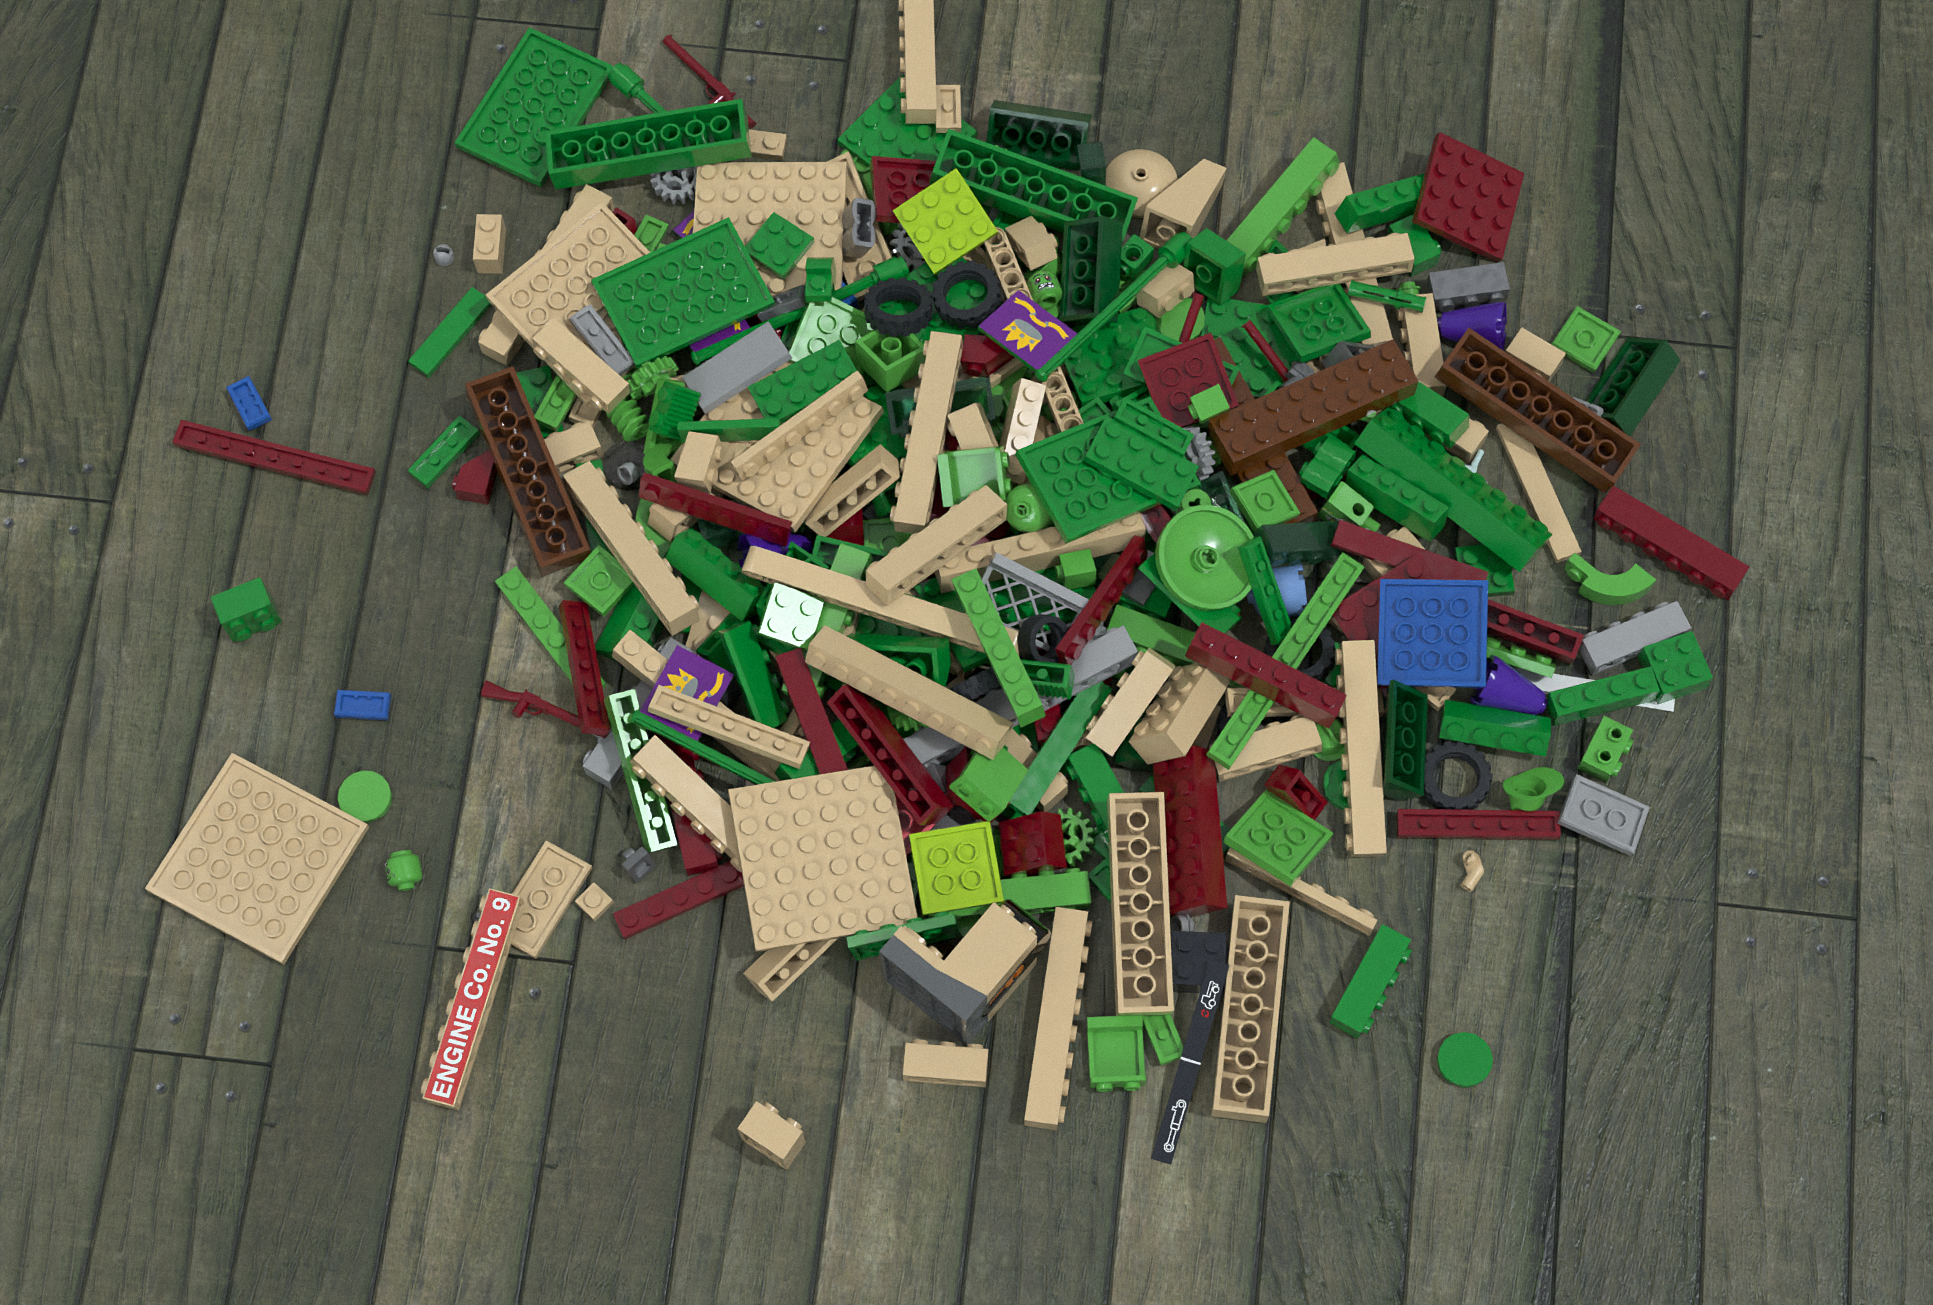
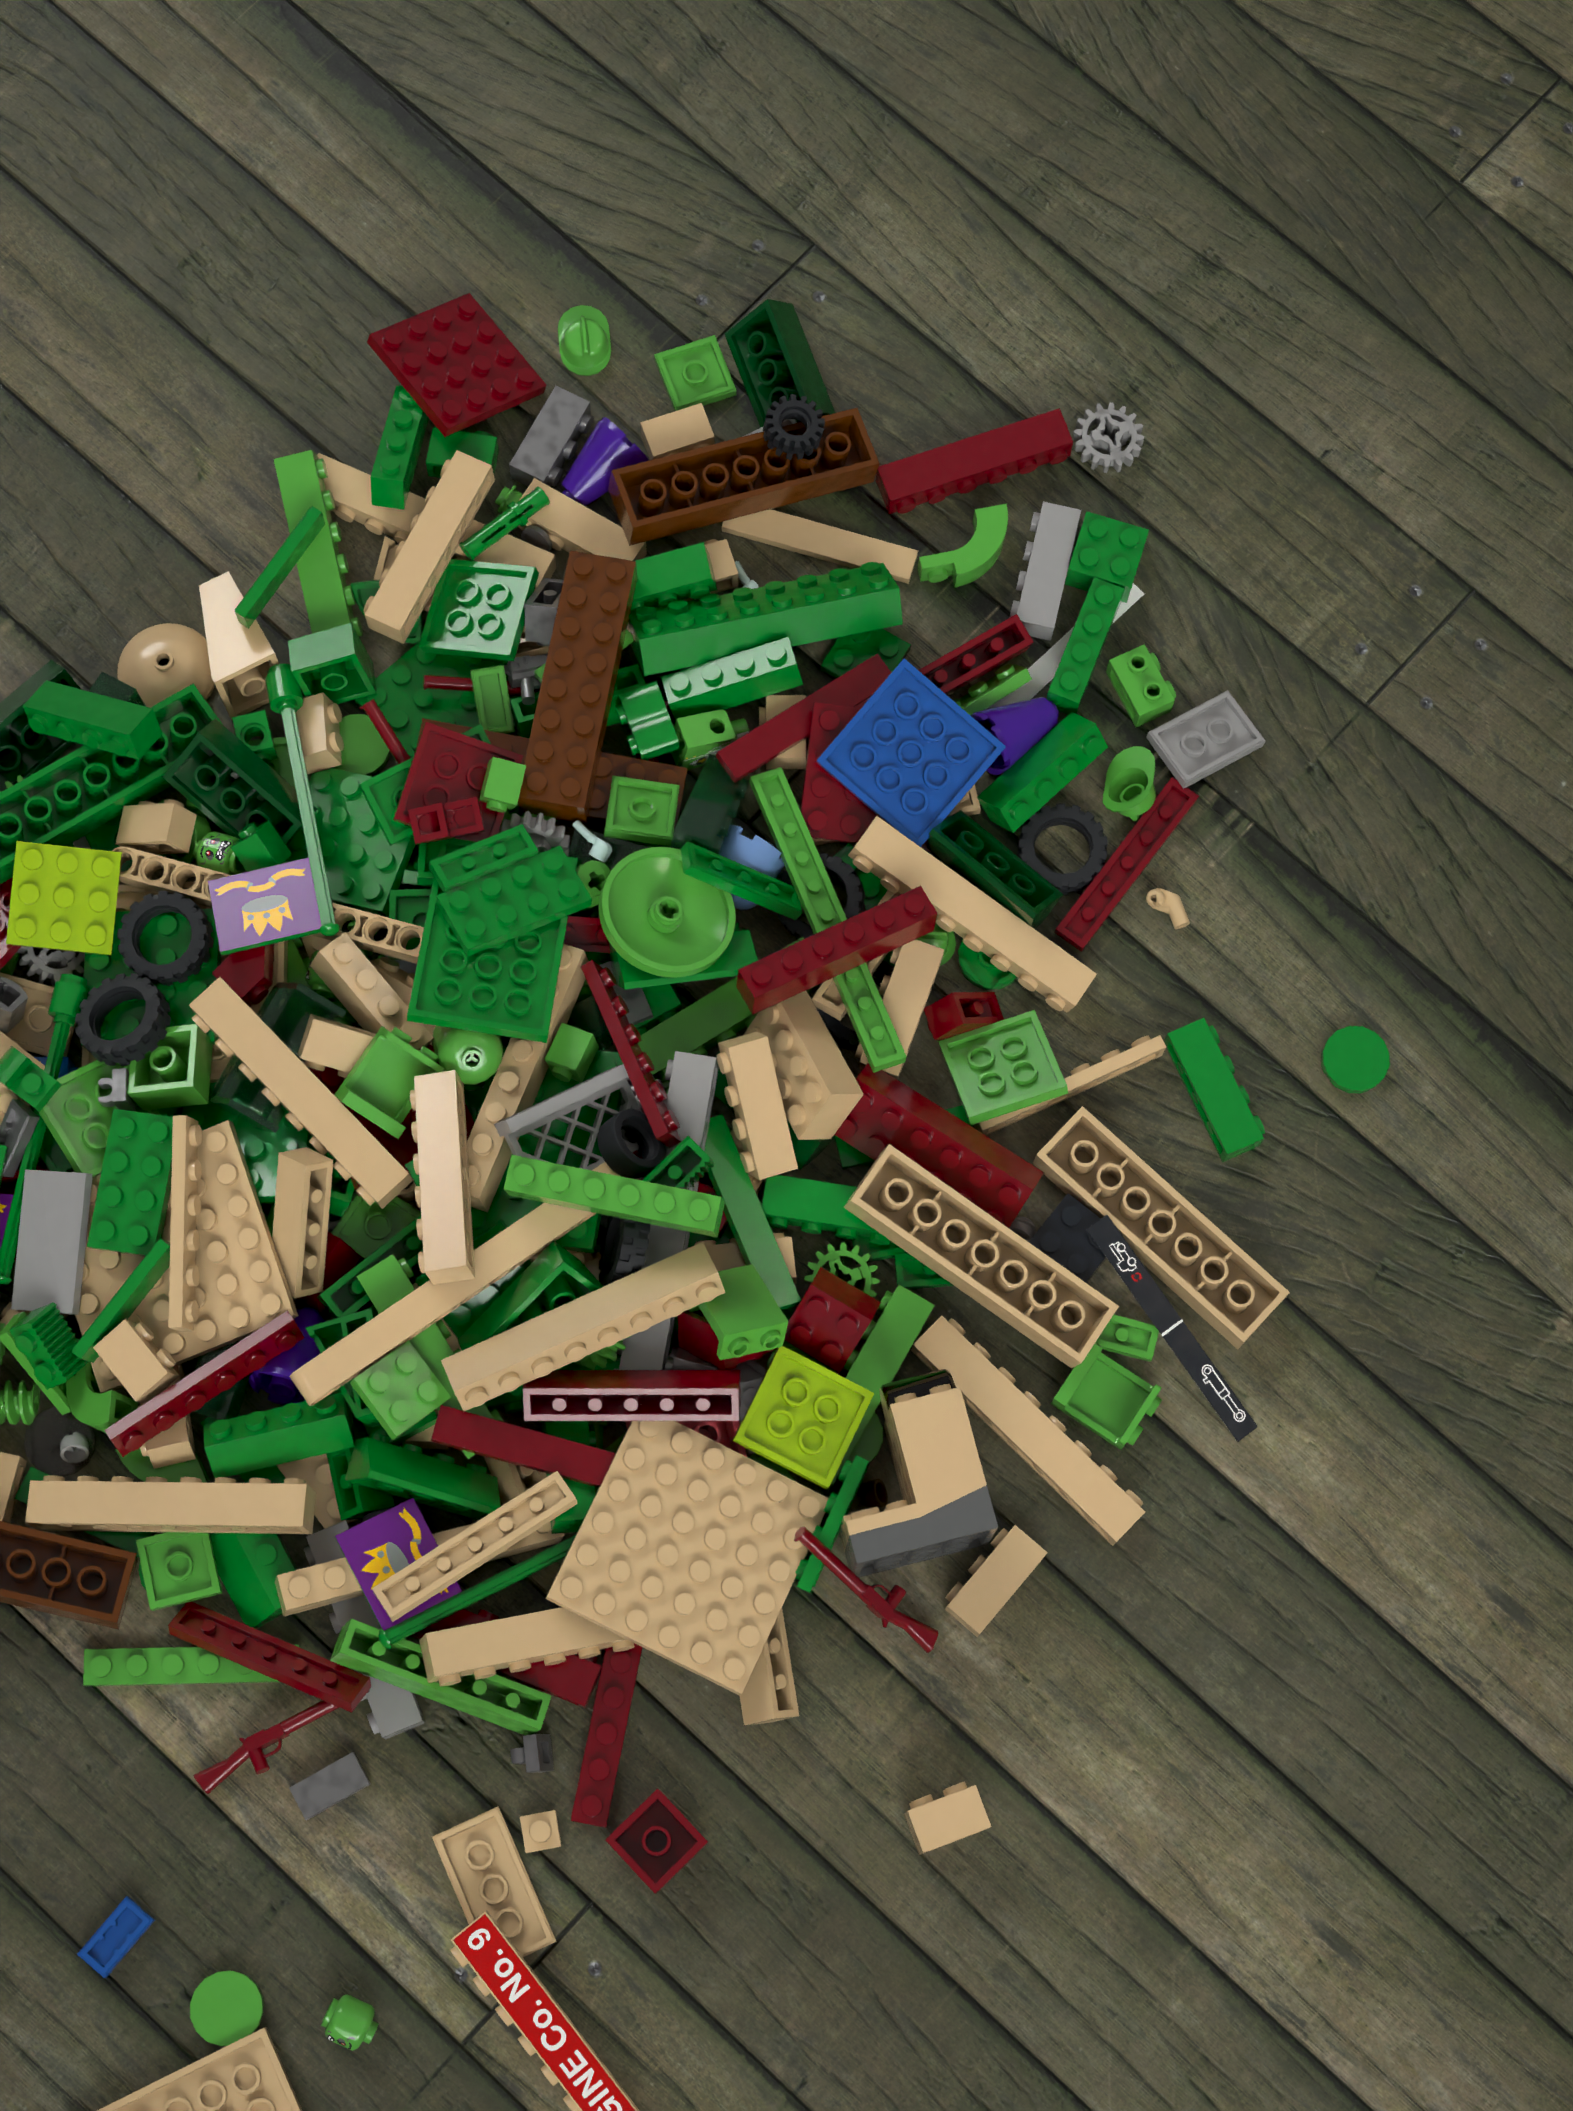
camera: 60 degrees left, 5 degrees up
none -> green brick [23,680,162,760]
none -> flat silver tile [98,1068,136,1112]
none -> green brick [230,820,292,872]
none -> green tile [235,506,325,629]
none -> flat silver tile [289,1752,371,1820]
none -> dark red slope [408,797,485,844]
none -> bright green tile [470,665,515,733]
none -> flat silver piece [521,525,552,552]
none -> bright green piece [558,305,611,376]
none -> light aqua hand [572,820,612,862]
none -> dark red brick [605,1788,708,1894]
none -> black tyre [763,394,825,460]
none -> dark red piece [794,1526,938,1653]
none -> light grey gear [1073,402,1144,473]

